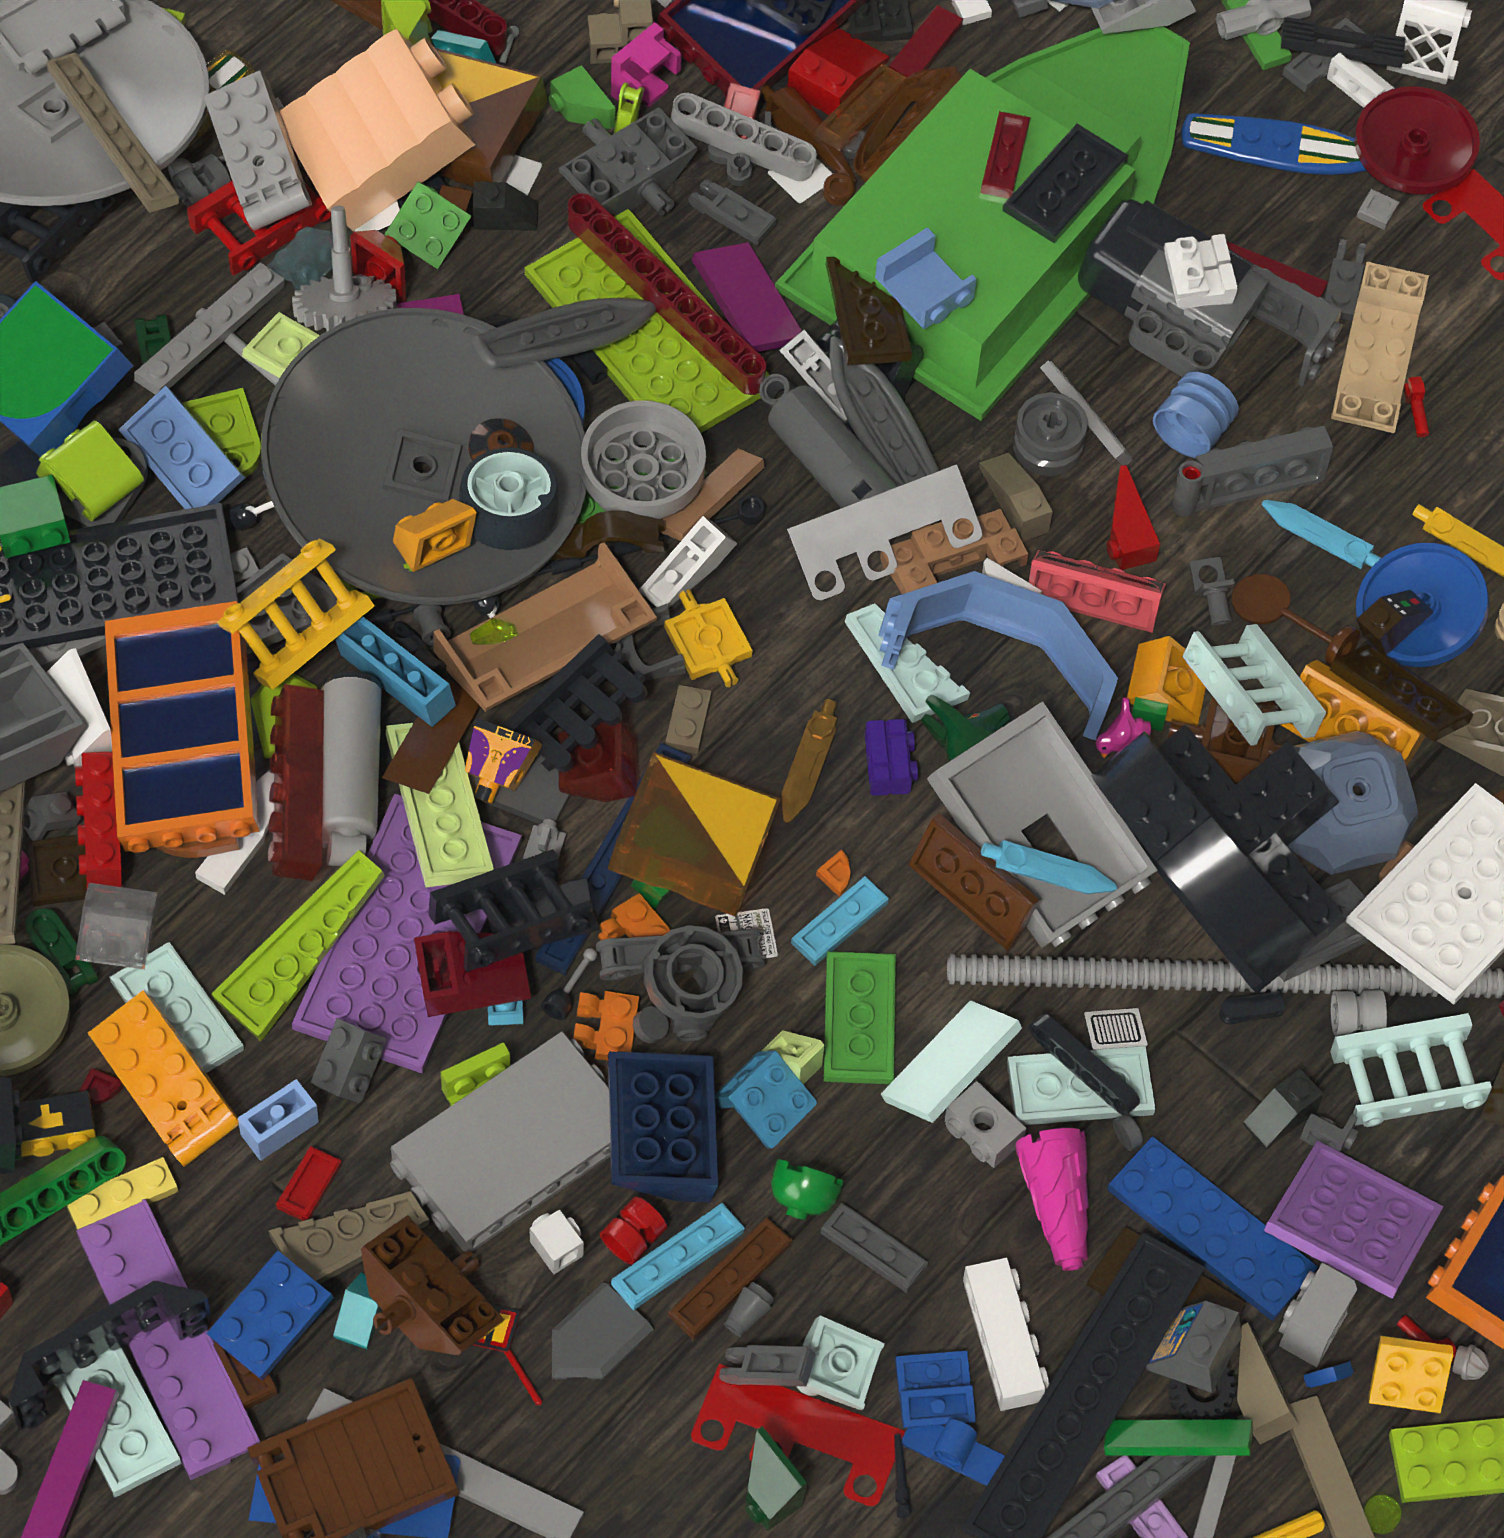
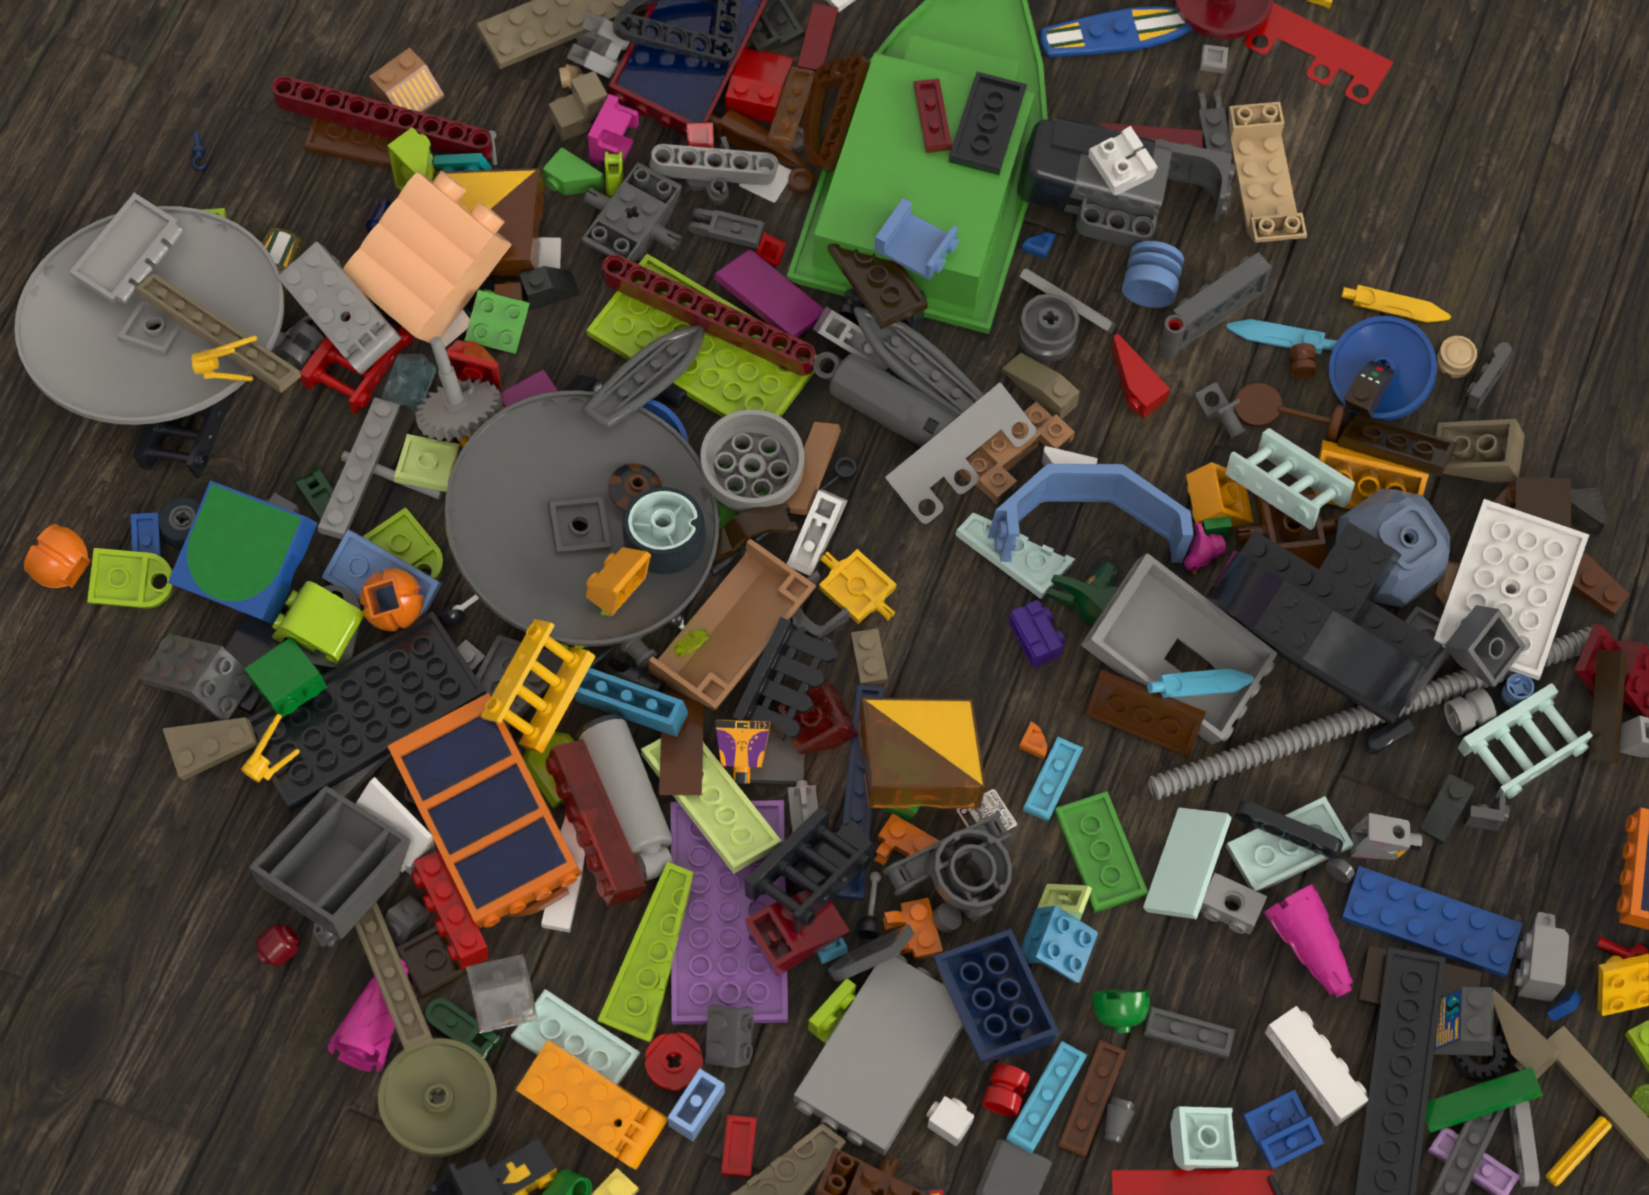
camera: 20 degrees left, 5 degrees up
dark red tile [79,1068,124,1105] -> none
dark grey hinge [719,1345,816,1387] -> none
pearl gold piece [781,699,837,823] -> none
blue piece [902,1419,1005,1486] -> none
coral slope [1028,550,1166,633] -> none
white sticker [1084,1008,1148,1050] -> none
medium lavender plate [1264,1140,1443,1299] -> none
red bar [1404,376,1429,437] -> none
none -> yellow plant [191,336,257,382]
none -> orange piece [360,568,424,631]
none -> red plate [645,1032,703,1093]
none -> red slope [756,232,787,267]
none -> dark grey tile [828,924,915,982]
none -> blue tile [1021,232,1056,259]
none -> reddish brown wheel [1289,343,1318,379]
none -> light grey torso [1351,813,1422,860]
none -> dark grey slope [1444,605,1526,687]
none -> medium blue wheel [1501,673,1534,708]

